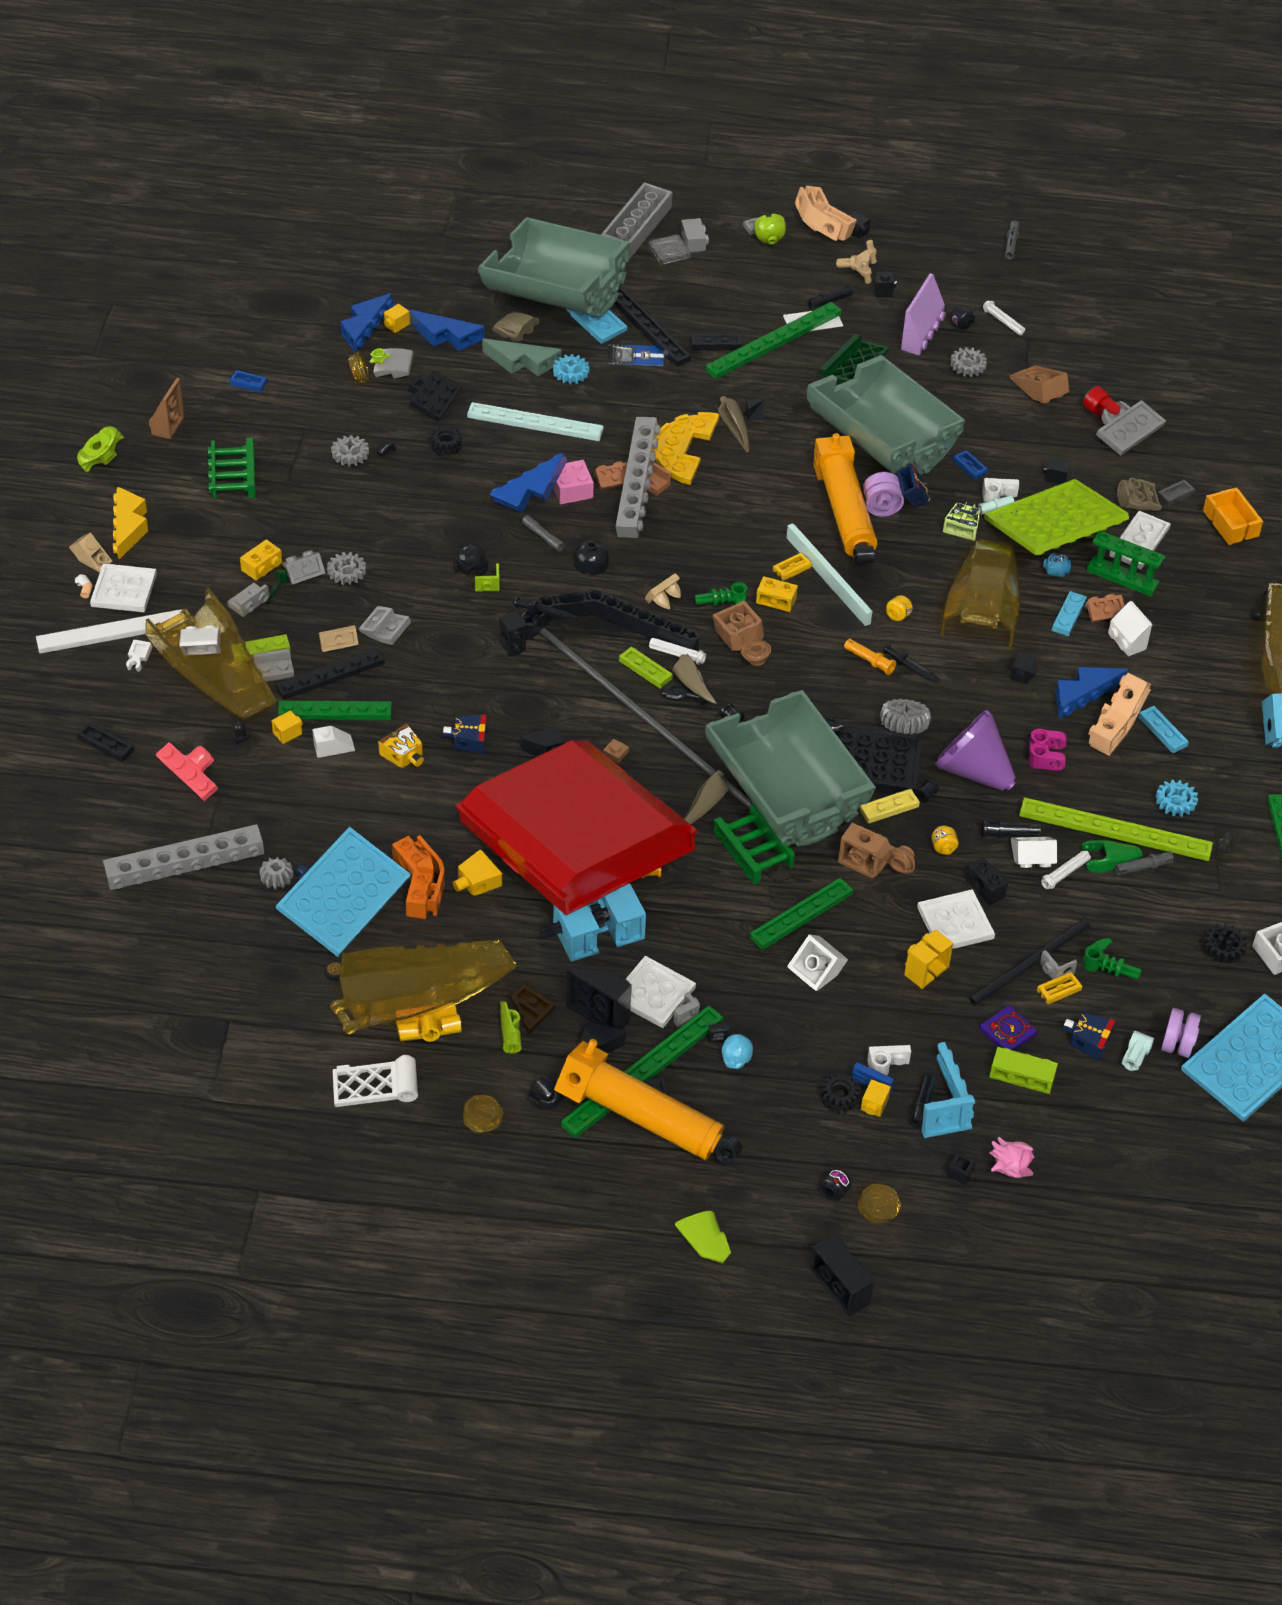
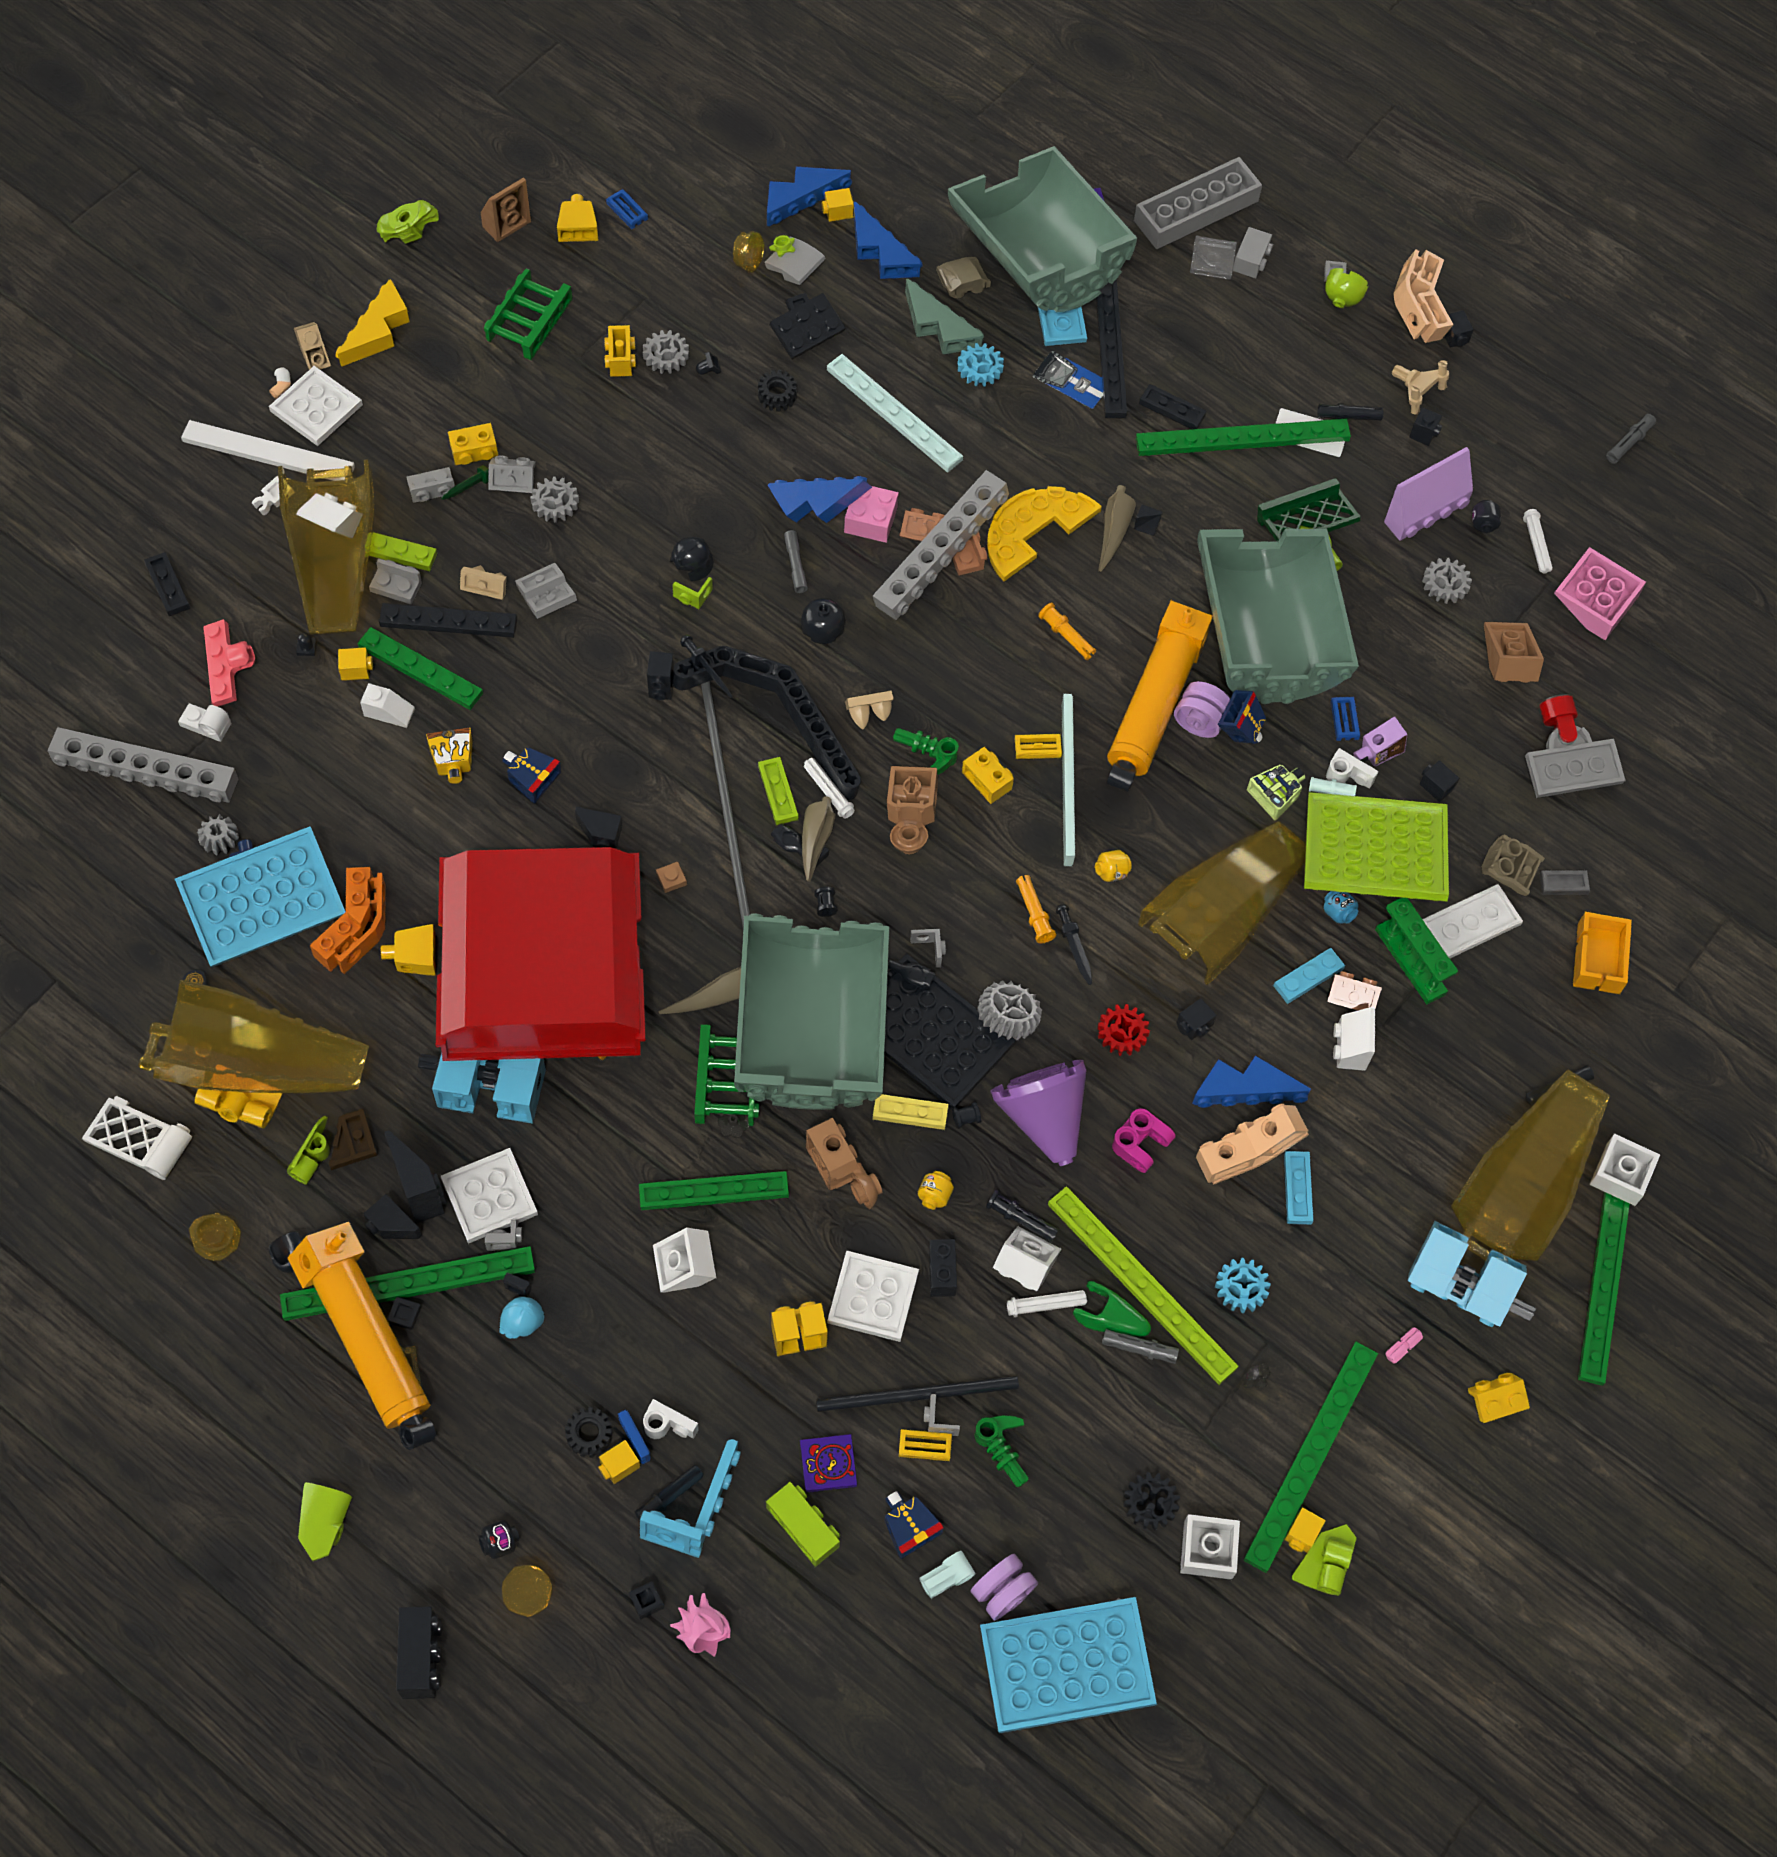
camera: 30 degrees right, 15 degrees up
none -> white plate [178,703,232,742]
none -> yellow torso [557,194,598,242]
none -> yellow brick [605,325,636,377]
none -> light grey bracket [910,929,946,967]
none -> light orange pin [1038,603,1096,660]
none -> red gear [1097,1004,1150,1056]
none -> lavender torso [1353,717,1407,766]
none -> bright pink slope [1554,547,1646,640]

